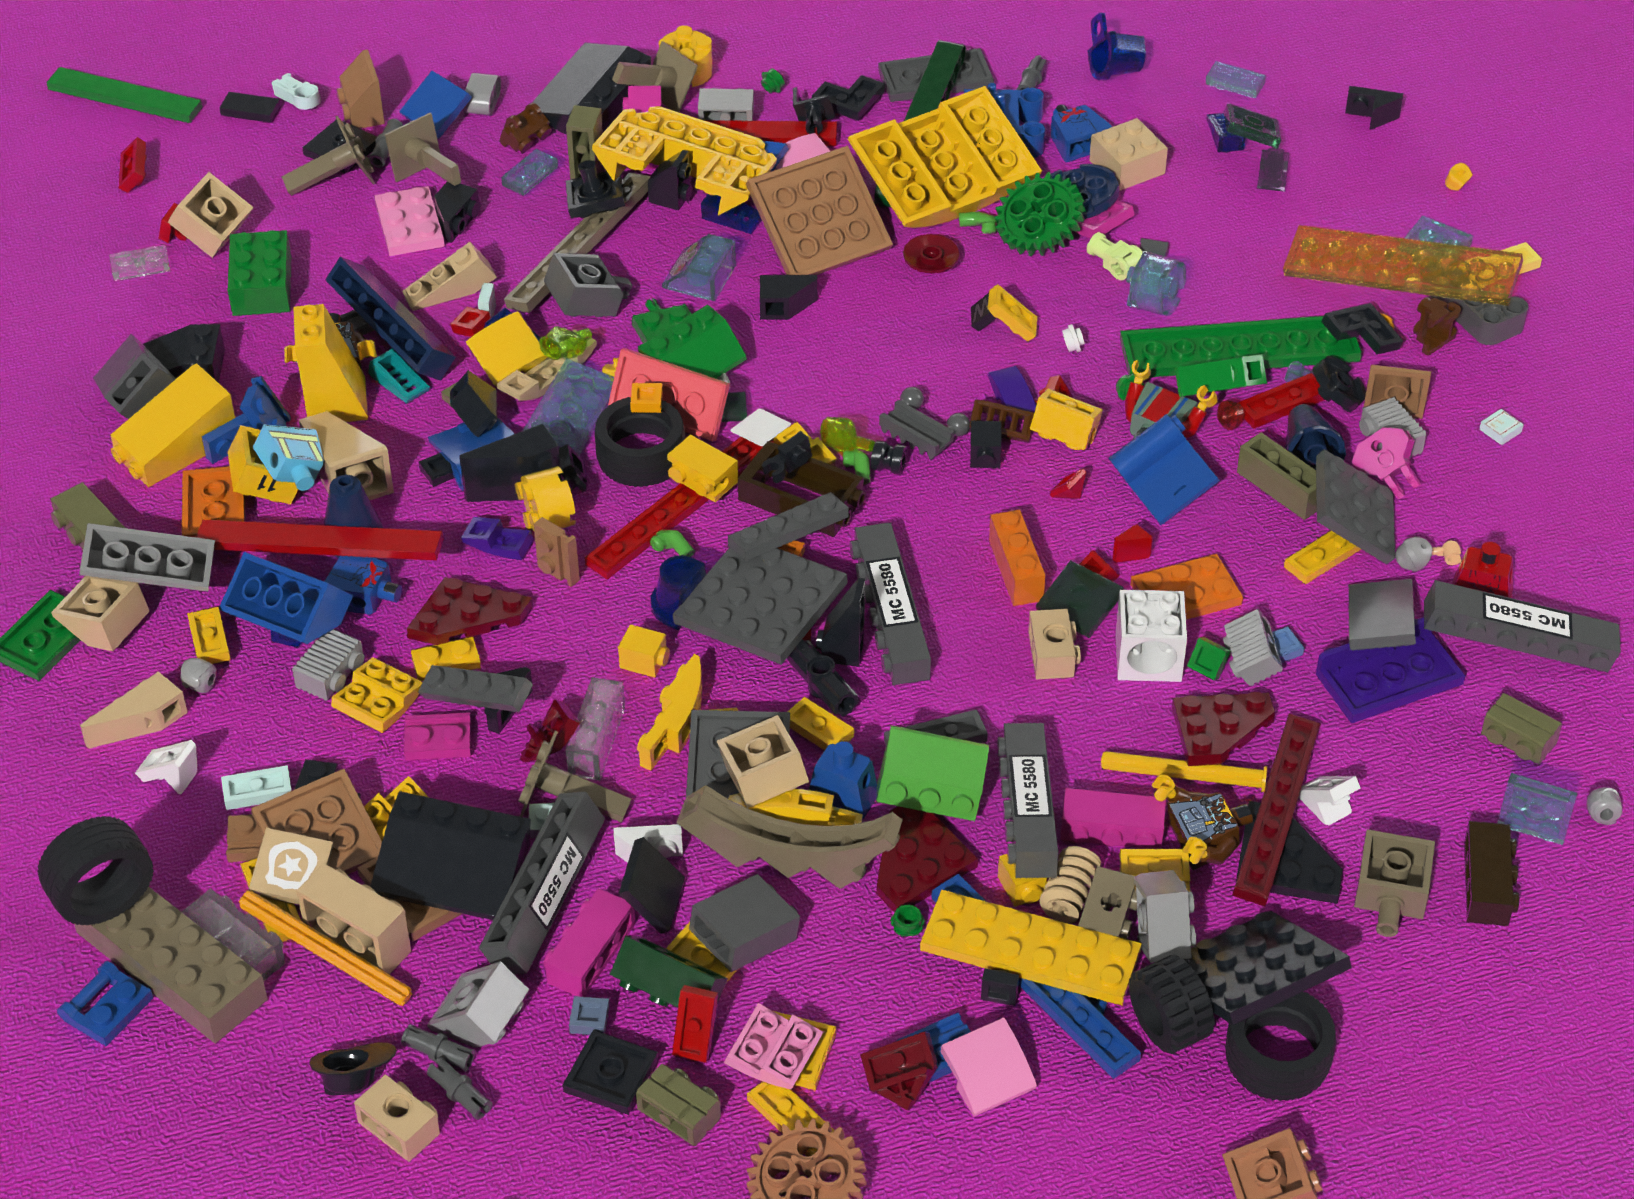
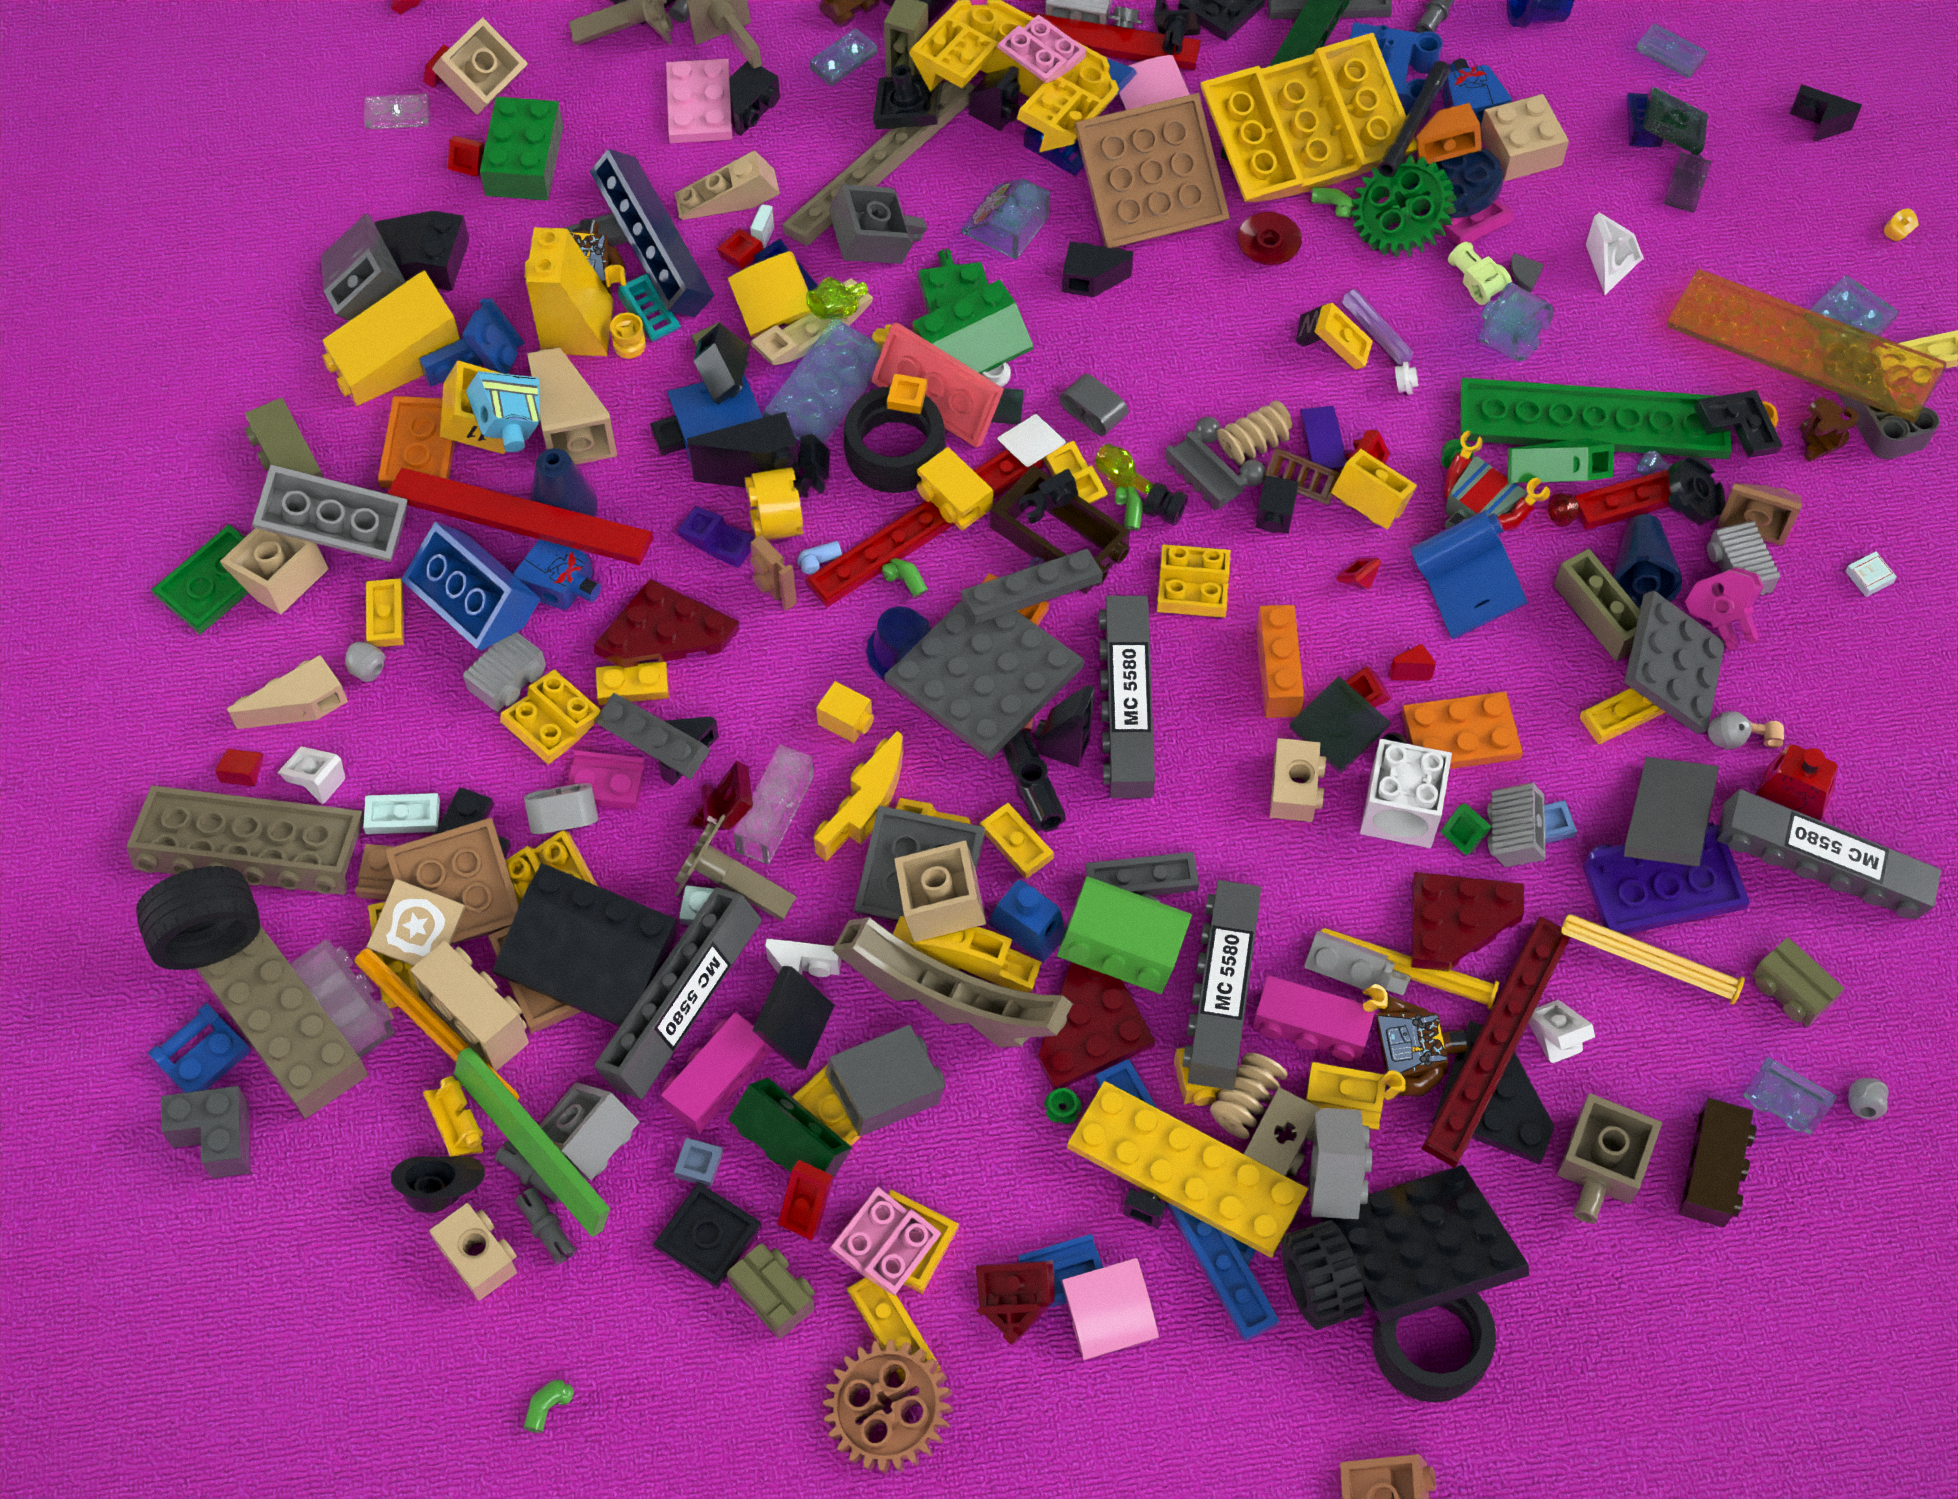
camera: 10 degrees right, 15 degrees up
none -> dark tan bracket [126,785,364,895]
none -> dark grey brick [161,1086,251,1179]
none -> red slope [215,749,264,787]
none -> yellow hinge [423,1076,484,1157]
none -> red tile [447,135,485,177]
none -> bright green tile [453,1047,610,1237]
none -> light grey beam [524,783,599,834]
none -> yellow wheel [610,312,646,359]
none -> light blue arm [797,541,842,574]
none -> bright pink slope [998,15,1087,83]
none -> dark grey beam [1059,373,1129,436]
none -> dark grey plate [1107,6,1143,29]
none -> yellow slope [1157,544,1231,618]
none -> tan piece [1217,400,1292,466]
none -> light grey hinge [1304,931,1410,995]
none -> medium lavender axle [1342,289,1414,366]
none -> black piece [1378,61,1451,177]
none -> orange slope [1416,103,1482,164]
none -> yellow axle [1561,914,1745,1005]
none -> white slope [1586,212,1644,295]

